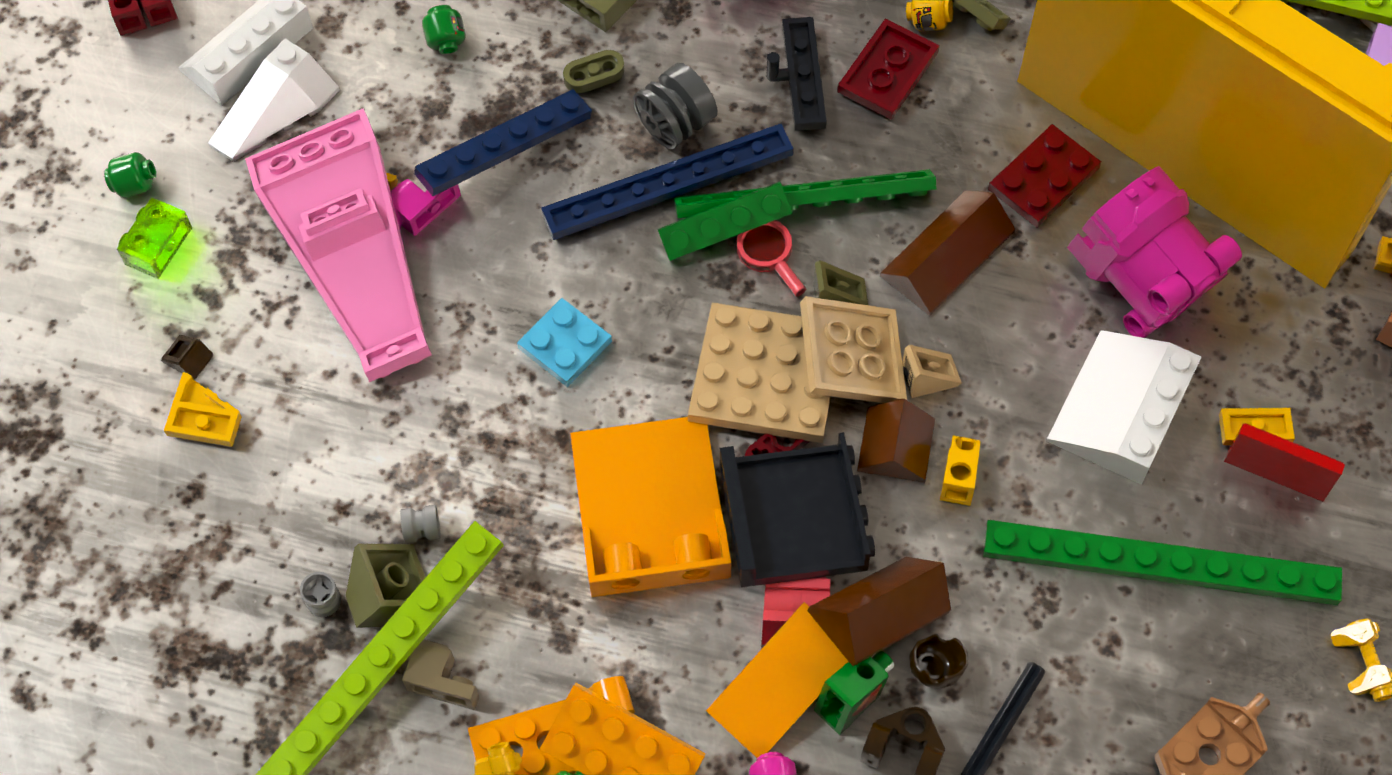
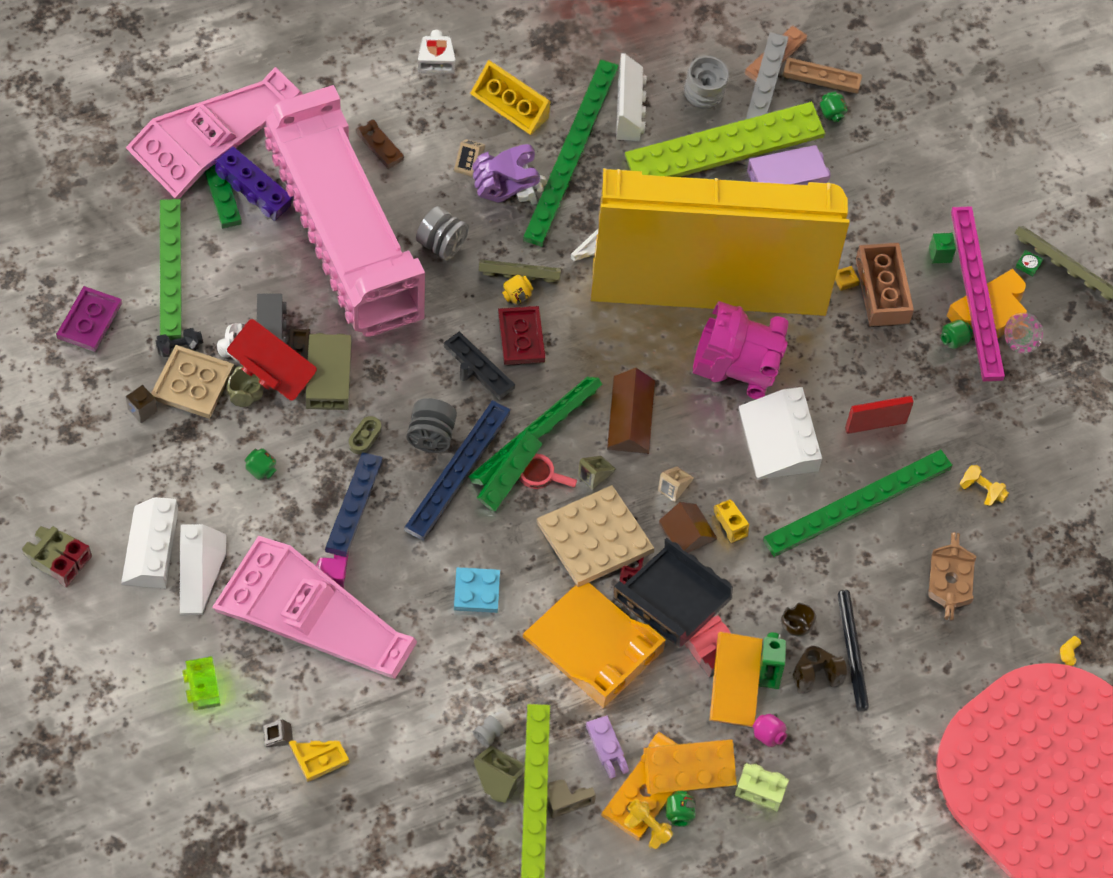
camera: 45 degrees left, 5 degrees down
green head [104,152,156,198] -> none
light grey wheel [300,572,341,617] -> none
tan plate [800,296,907,403] -> none
reddish brown slope [807,557,951,666] -> none
dark red plate [988,124,1102,228] -> none
yellow plate [1219,408,1295,445] -> none
none -> lavender hinge [586,716,629,779]

